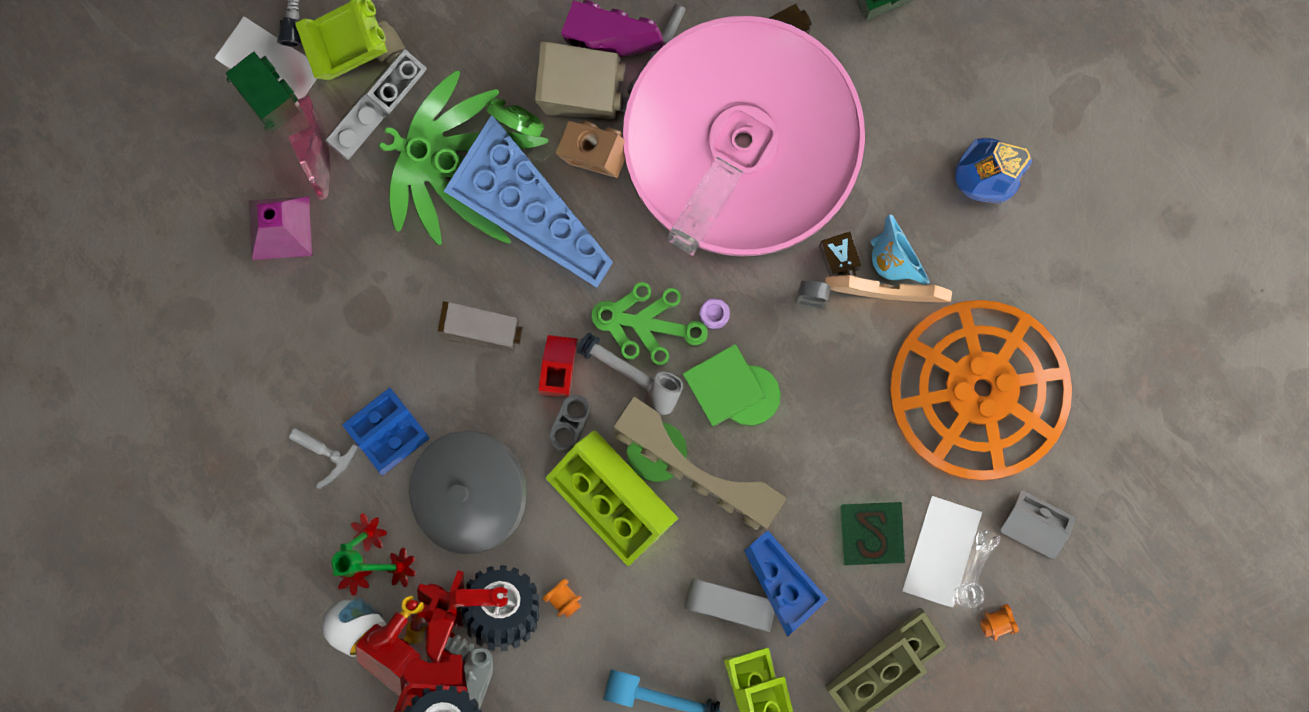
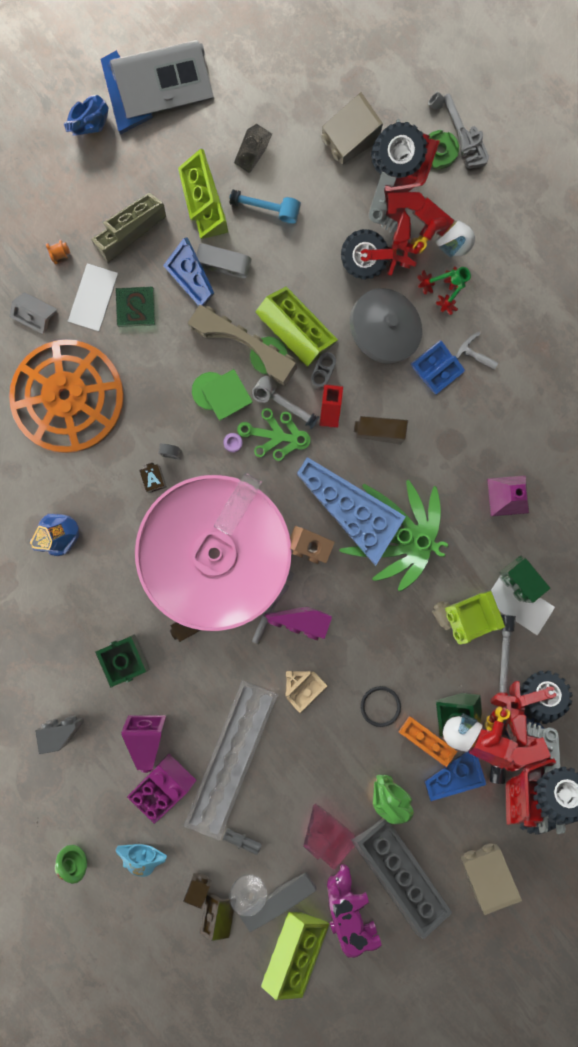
camera: 175 degrees left, 5 degrees up
clear pink slope [288,95,331,201] -> none
light grey slope [324,49,427,160] -> none
bright green tile [486,98,545,137] -> none
dark tan slope [535,42,626,119] -> none
orange brick [542,579,582,618] -> none
light nougat tile [825,275,952,302] -> none
medium azure hat [871,215,930,285] -> none
clear brick [952,530,1000,608] -> none

